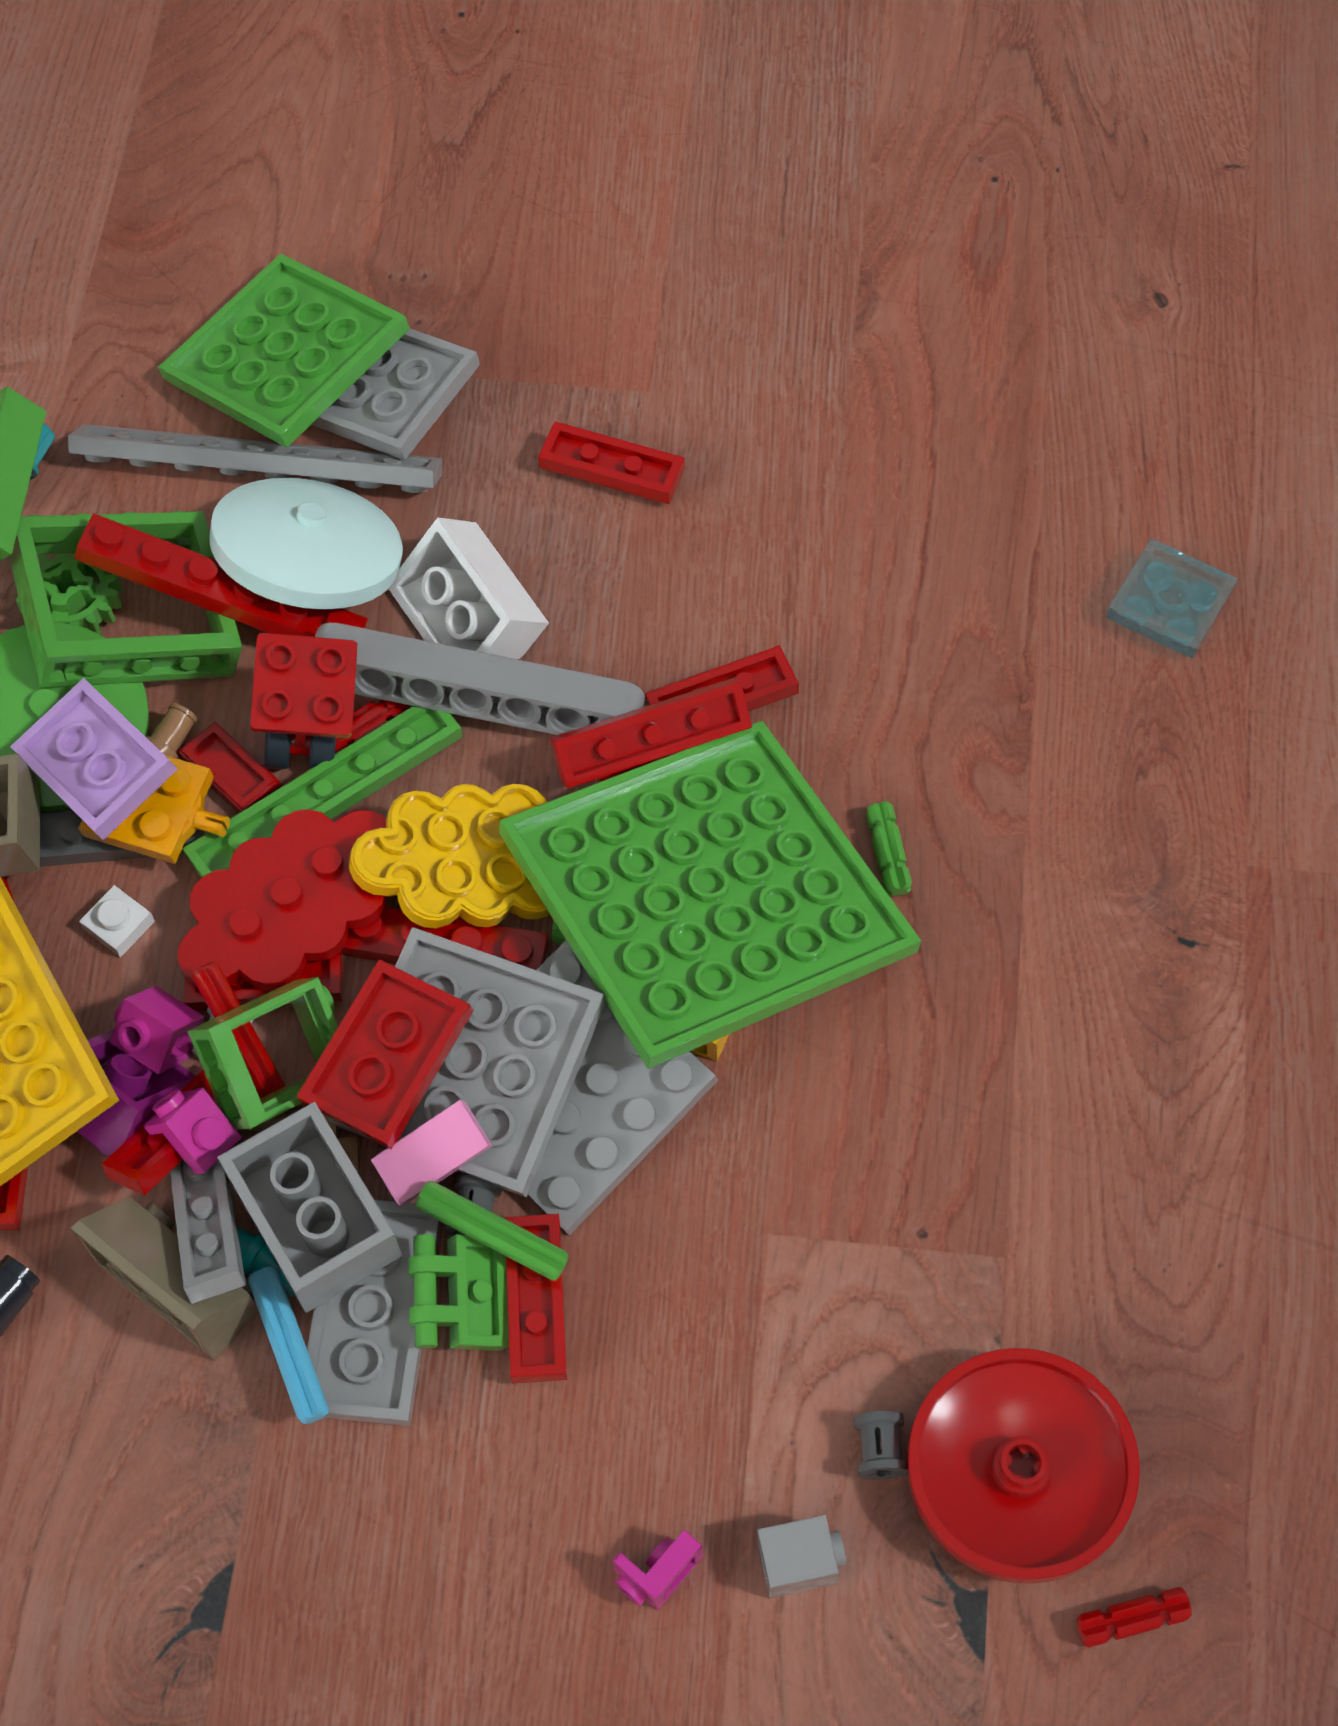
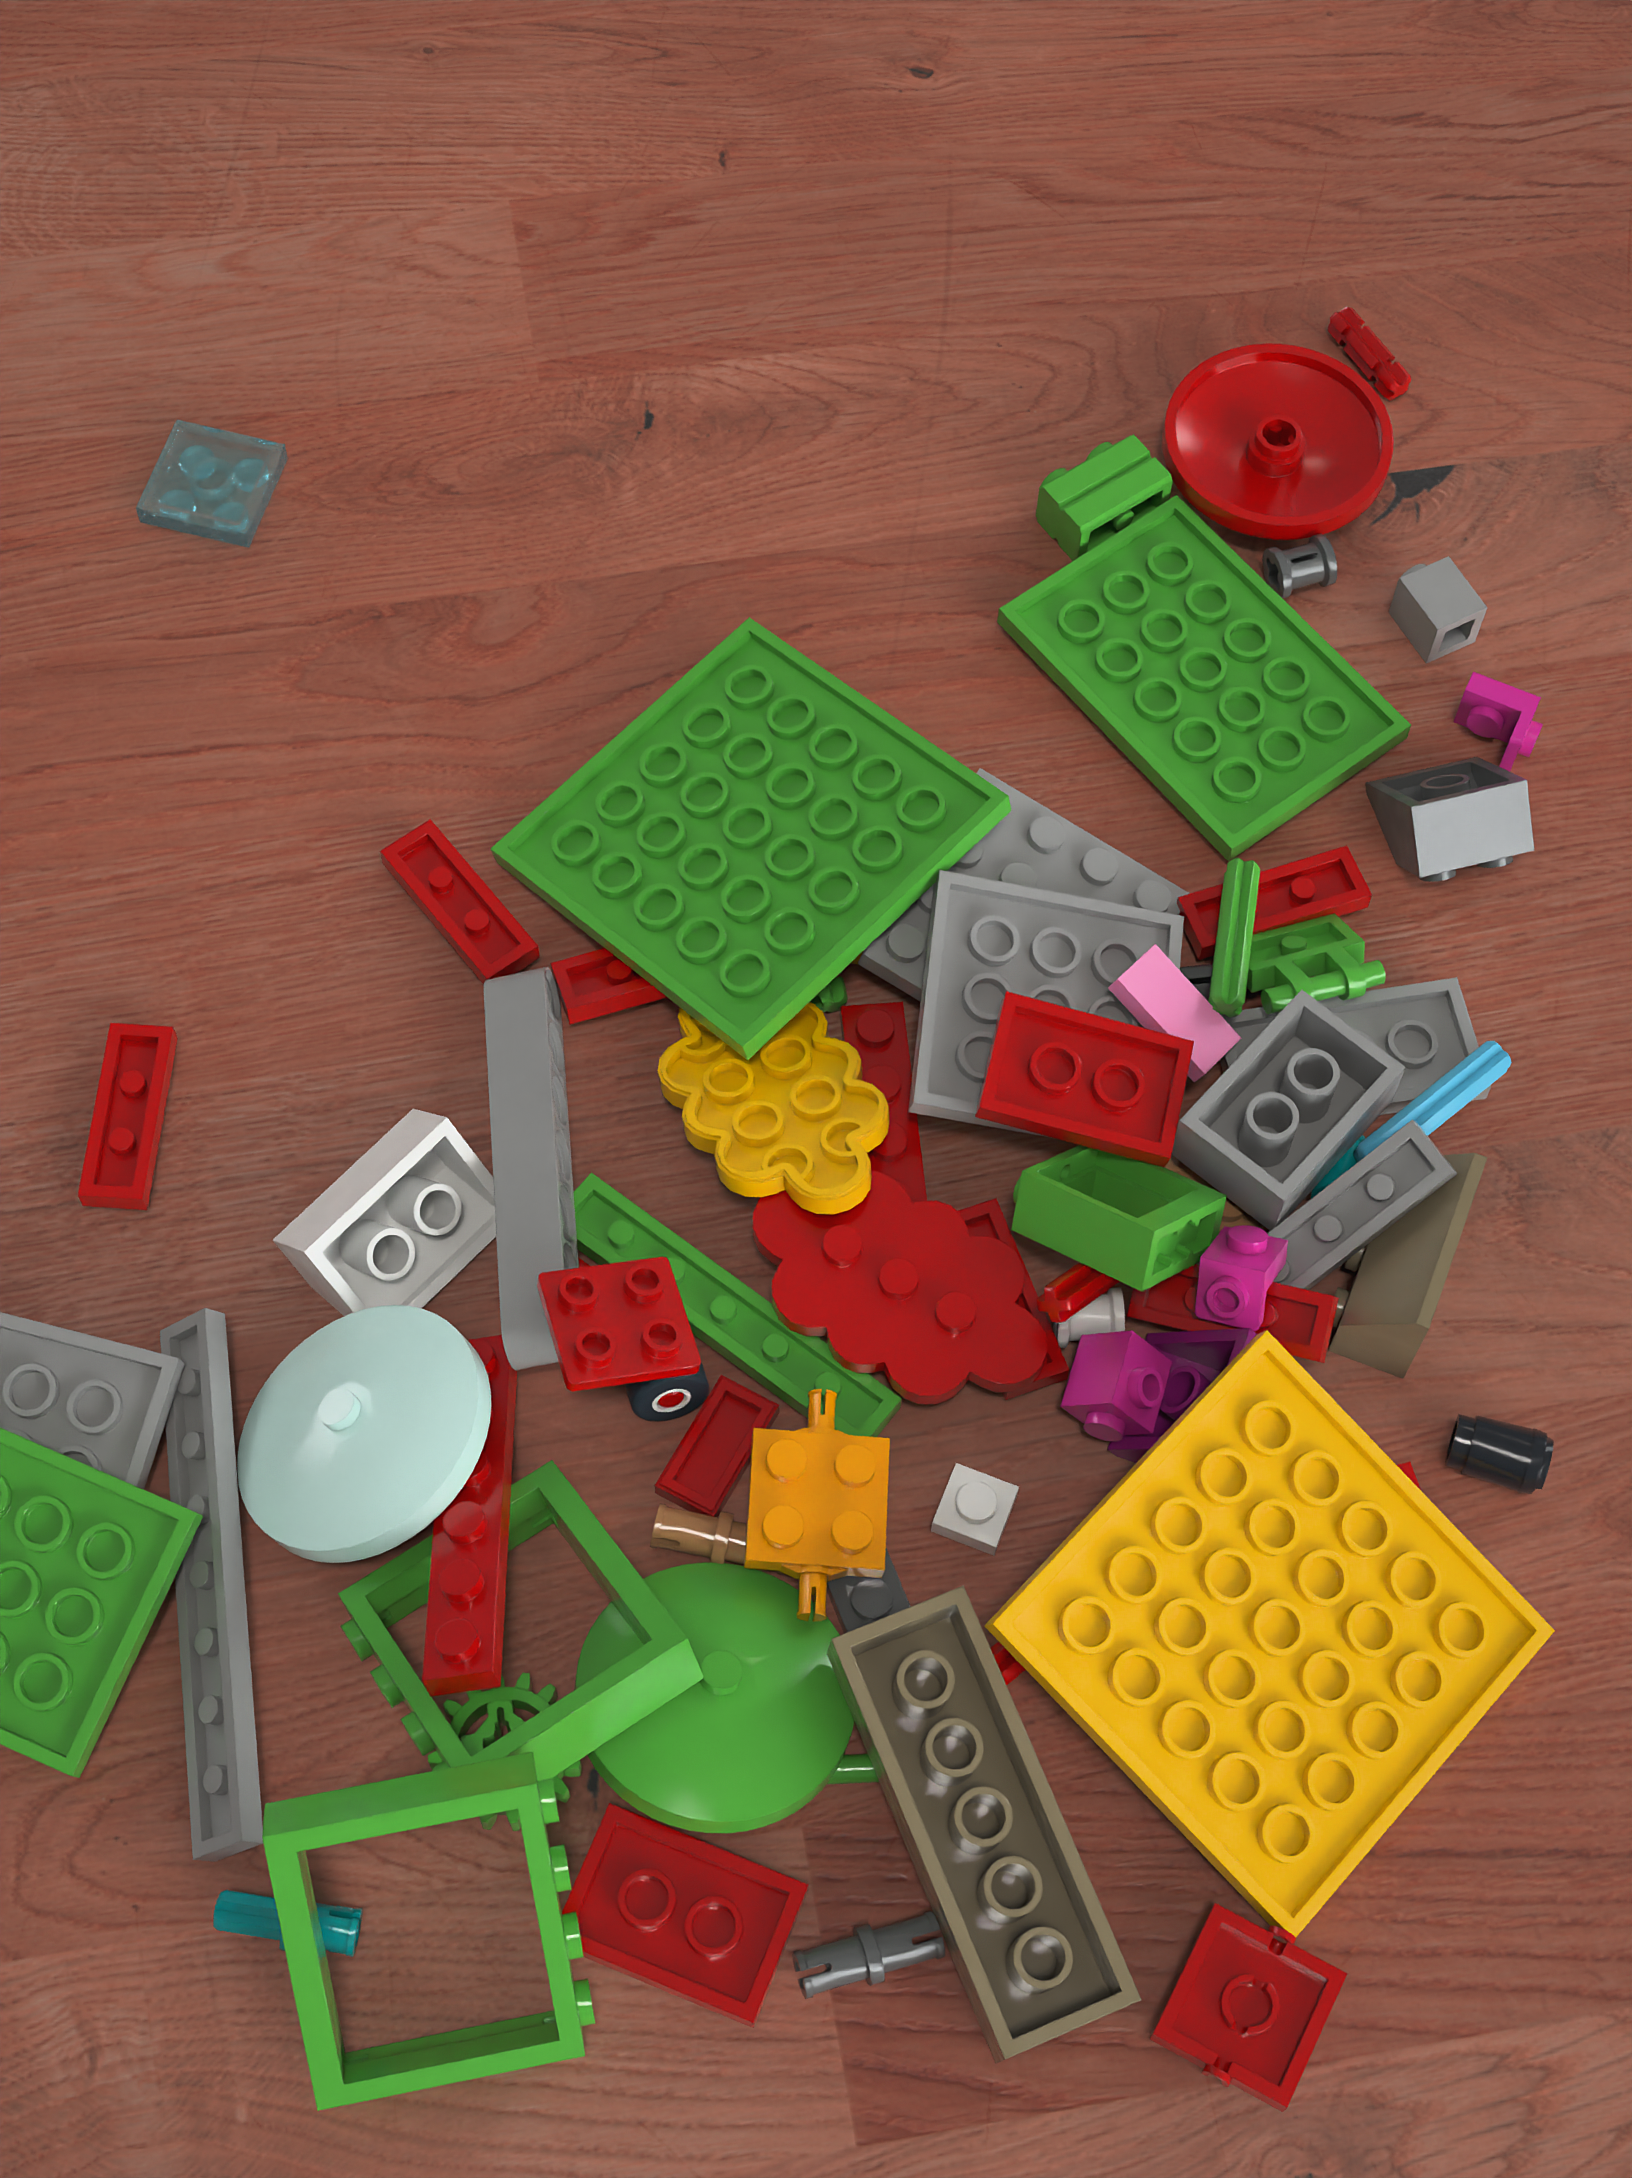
camera: 110 degrees left, 0 degrees up
lavender plate [10,678,178,840] -> none
red plate [550,678,752,789] -> none
bright green axle [866,801,912,897] -> none
none -> bright green plate [997,495,1411,862]
none -> bright green brick [1036,434,1173,561]
none -> slope [1365,757,1534,882]

